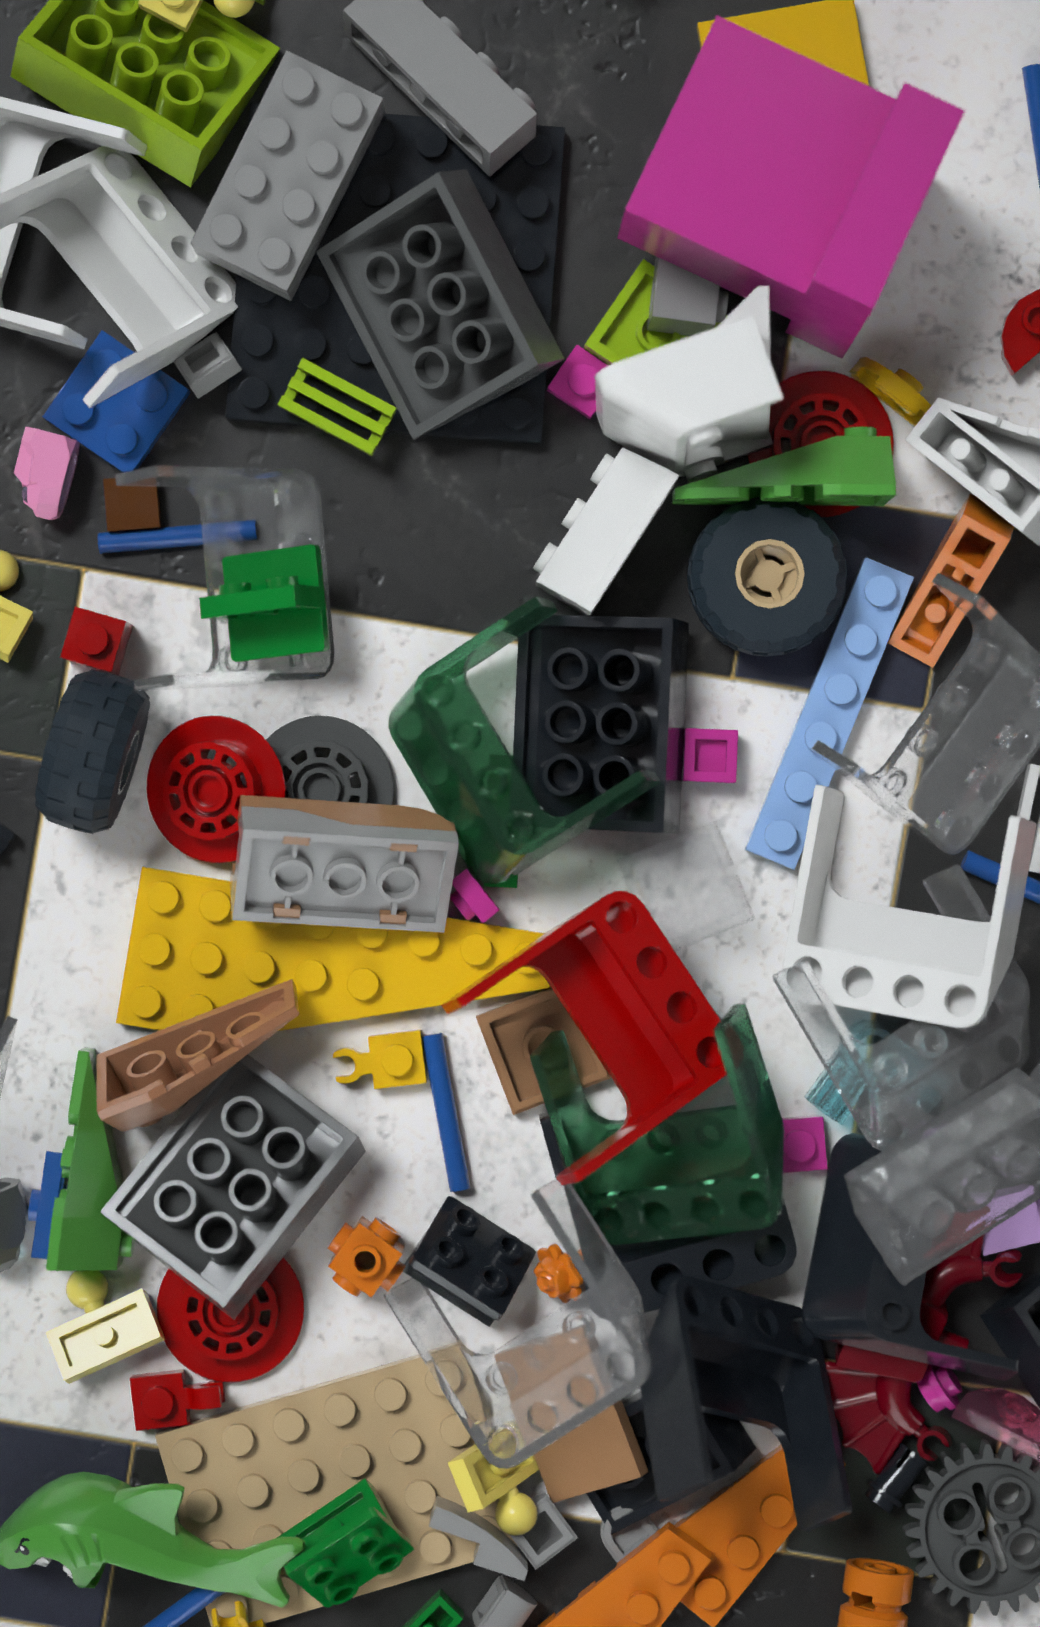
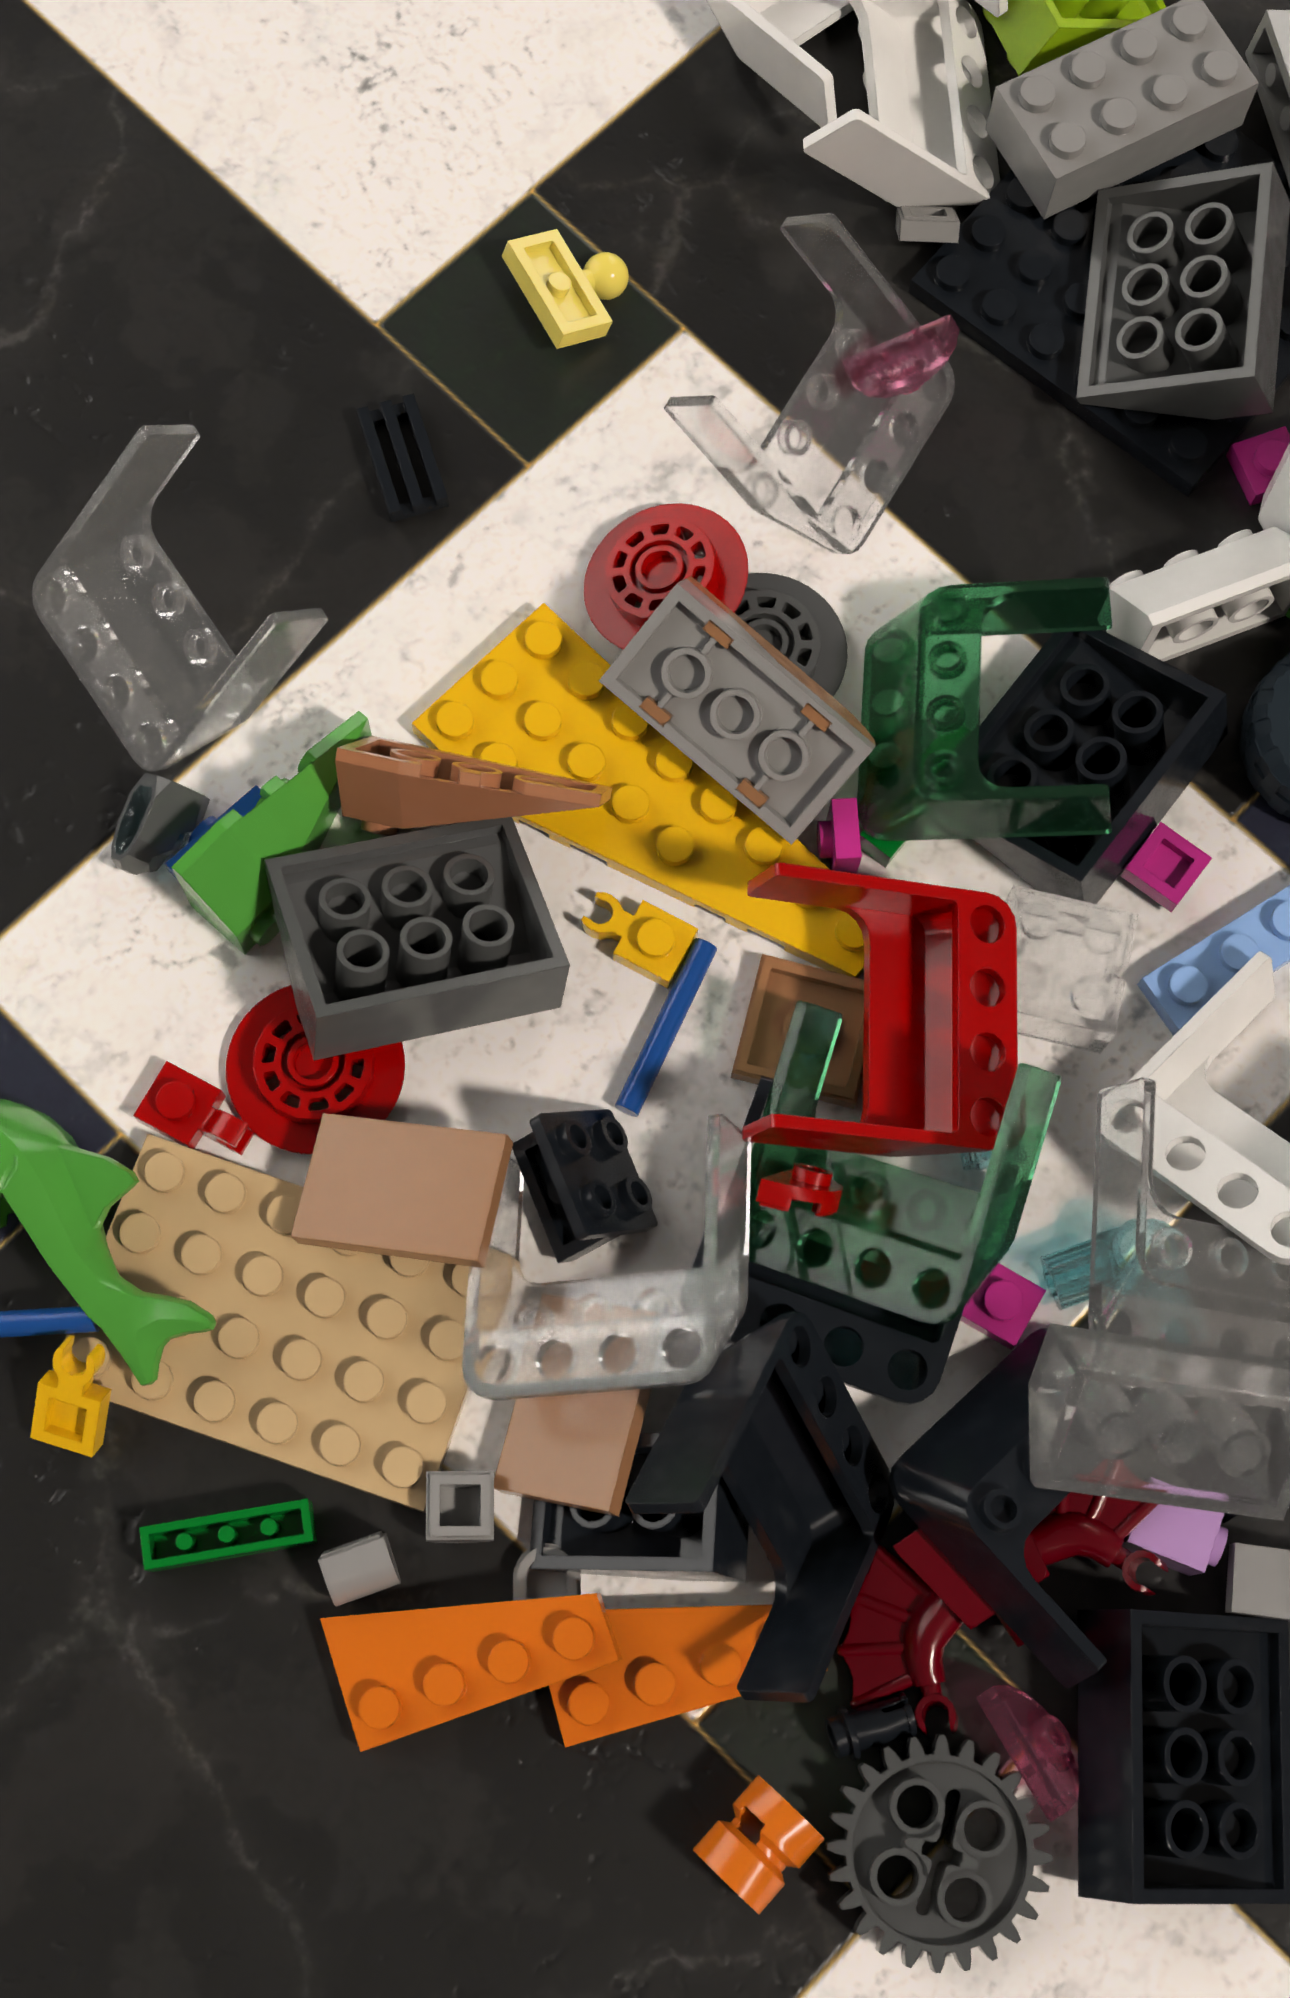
camera: 30 degrees right, 15 degrees down
bright pink rock [14,427,80,520] -> none
black wheel [35,669,150,834] -> none
blue plate [42,330,191,477] -> none
plate [46,1270,166,1384] -> none
red brick [60,606,133,675] -> none
blue bar [98,520,257,554] -> none
reddish brown tile [103,474,162,532] -> none
green bracket [199,544,330,662] -> none
lime tile [277,358,397,456] -> none
green bracket [277,1478,414,1608] -> none
orange brick [327,1216,406,1298] -> none
light grey slope [429,1496,528,1581] -> none
light yellow plate [448,1419,539,1536] -> none
orange plant [533,1244,583,1303] -> none
dark pink plate [917,1364,962,1413] -> none
none -> medium nougat tile [291,1113,513,1268]
none -> red plate [756,1163,843,1216]
none -> clear pink plate [842,314,959,398]

